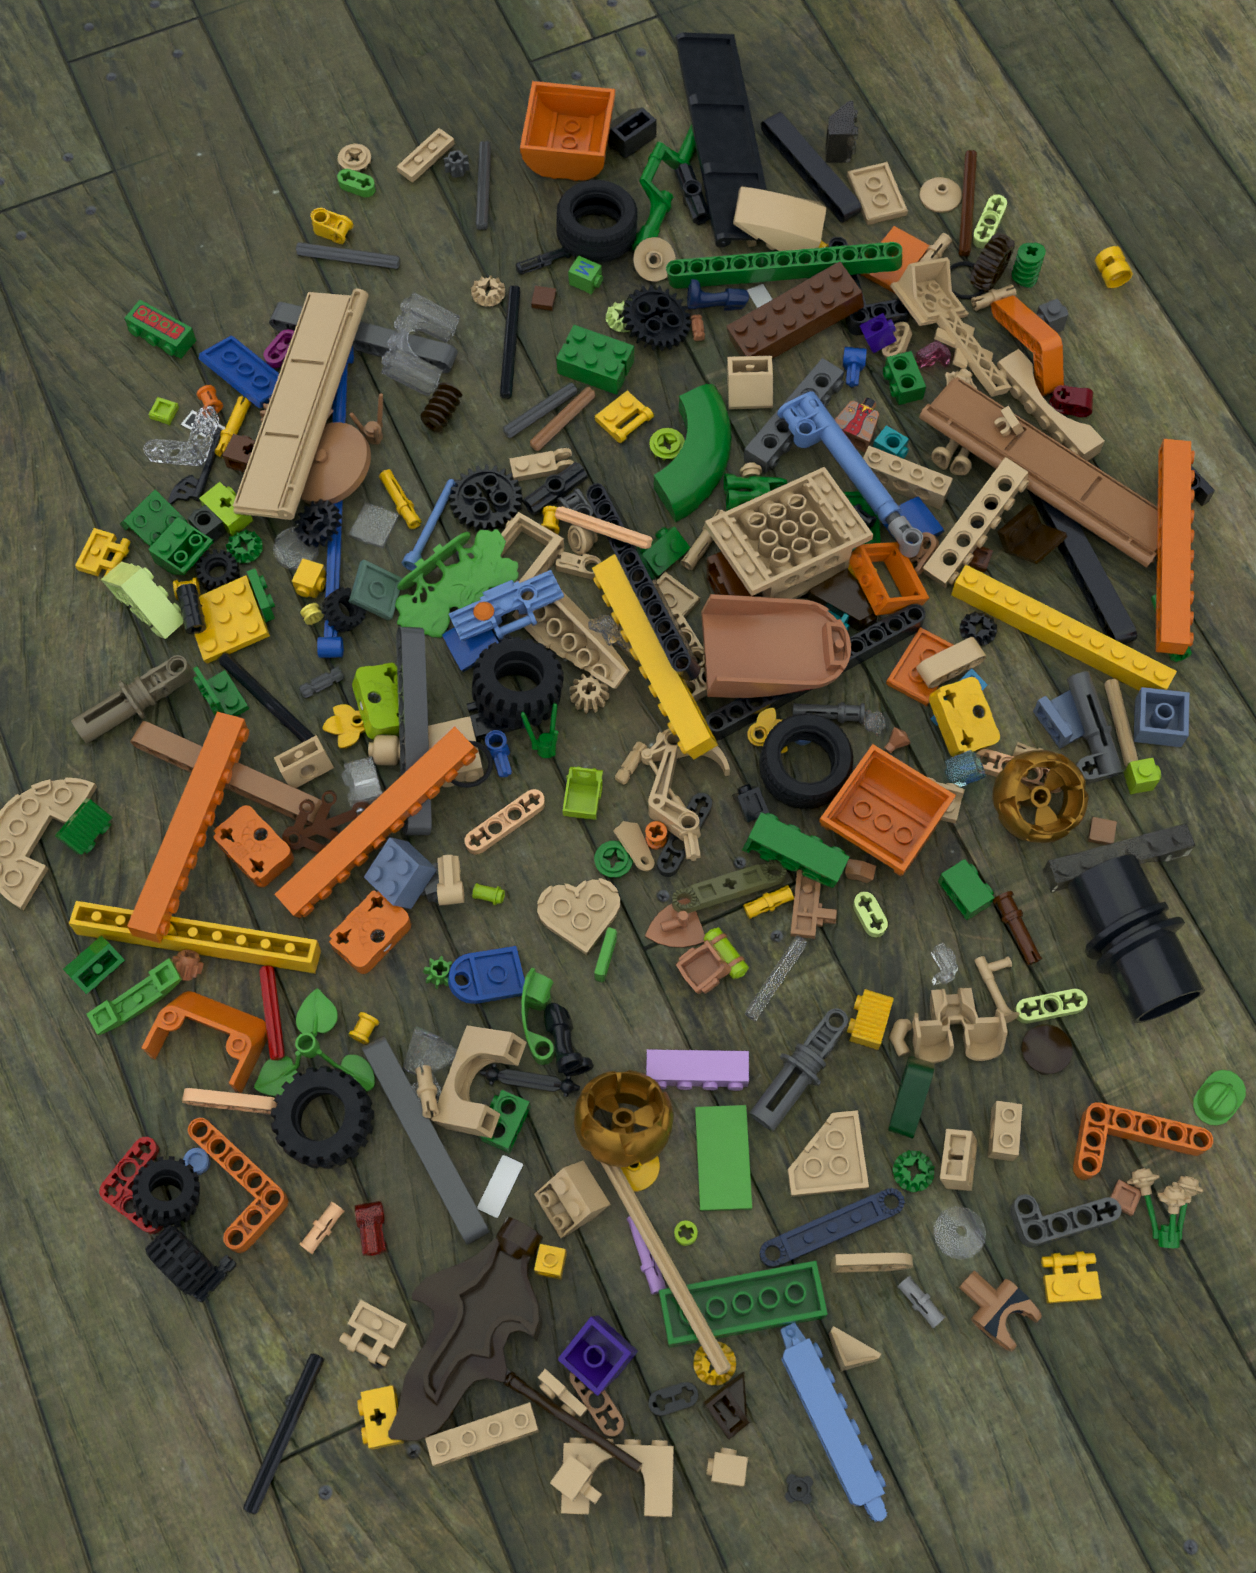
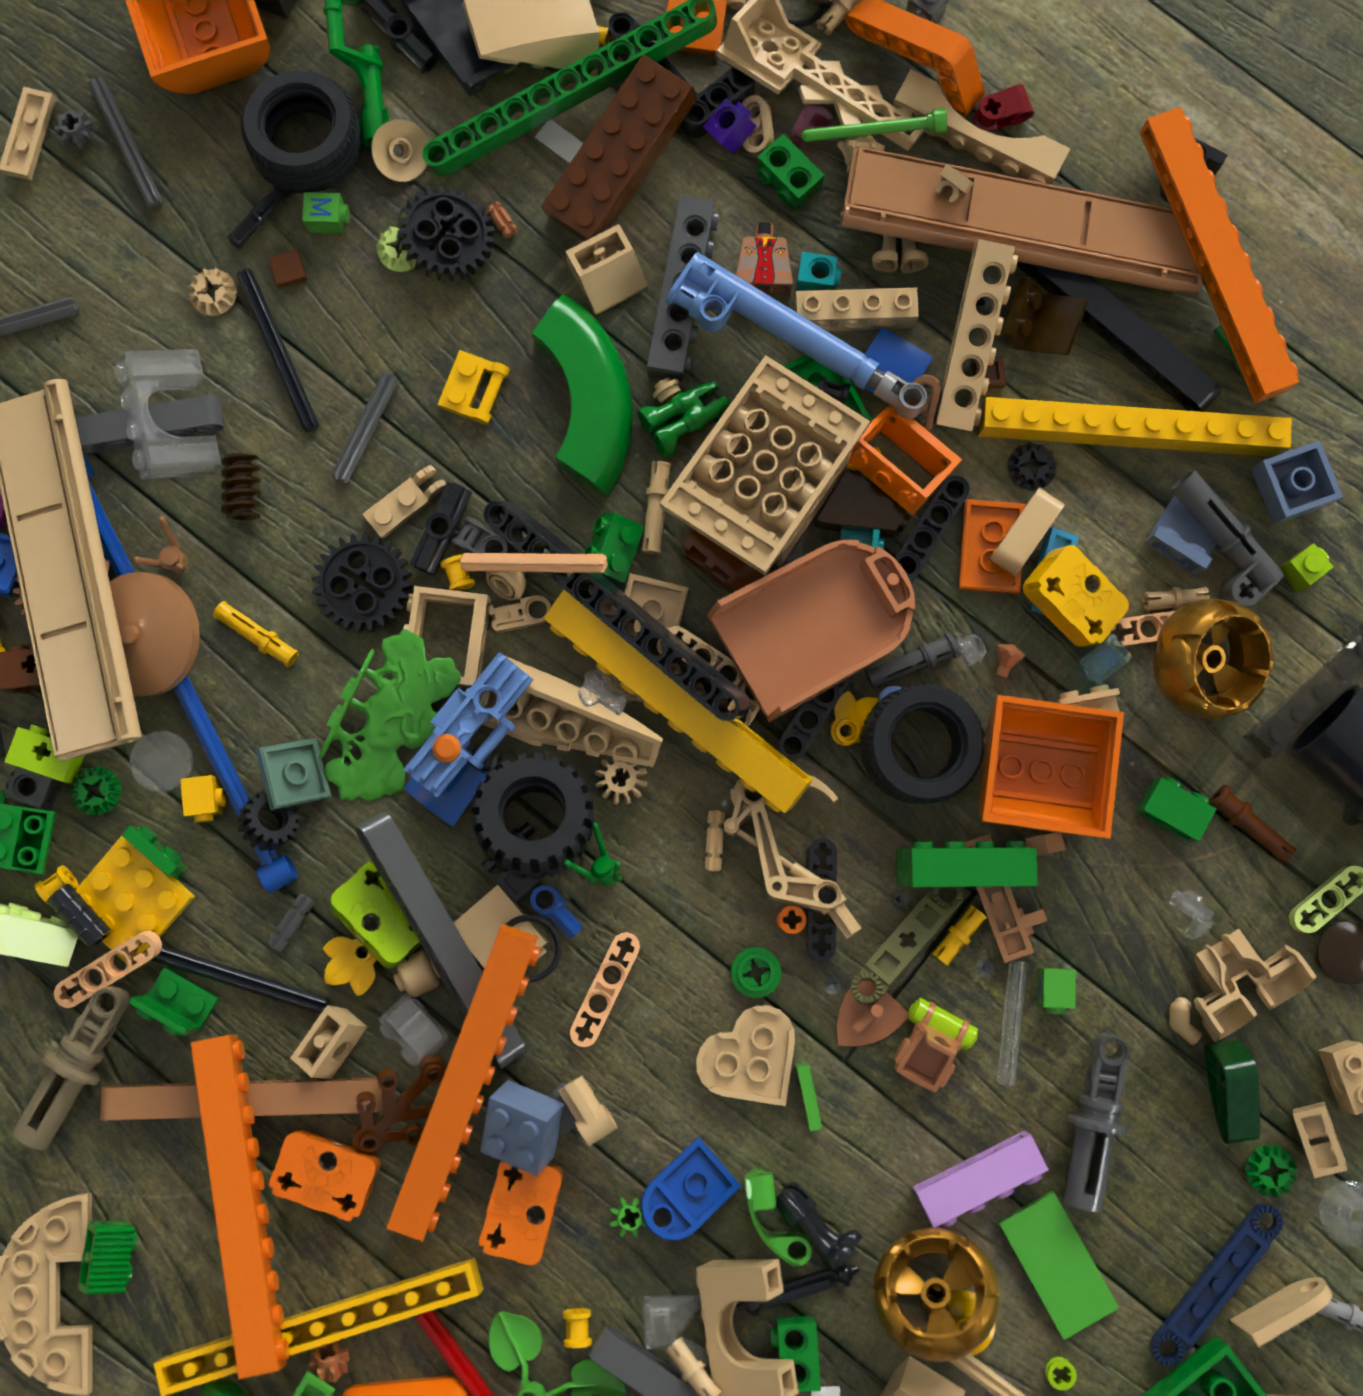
camera: 30 degrees left, 15 degrees up
black tyre [196,549,240,592] -> none
black gear [294,499,342,548] -> none
light yellow bush [300,603,324,625] -> none
clear piece [349,502,399,548] -> none
medium blue piece [402,479,455,571] -> none
lime pin [472,883,505,905] -> none
medium nougat axle [530,387,595,451] -> none
green piece [556,325,634,395] -> none
lime piece [562,766,603,820] -> none
tan piece [614,821,655,871] -> none
lime gear [650,428,685,461] -> none
dark blue piece [687,279,749,311] -> none
black bracket [732,784,769,823] -> none
tan plate [787,1110,869,1197] -> none
blue axle [842,347,867,388] -> none
yellow brick [847,989,894,1050] -> none
yellowish green beam [853,892,888,938] -> none
tan piece [974,956,1020,1024] -> none
medium nougat tile [1088,817,1117,847] -> none
tan axle [1105,679,1138,767] -> none
none -> light nougat beam [54,931,162,1008]
none -> bright green piece [801,108,947,142]
none -> bright green brick [1037,968,1076,1014]

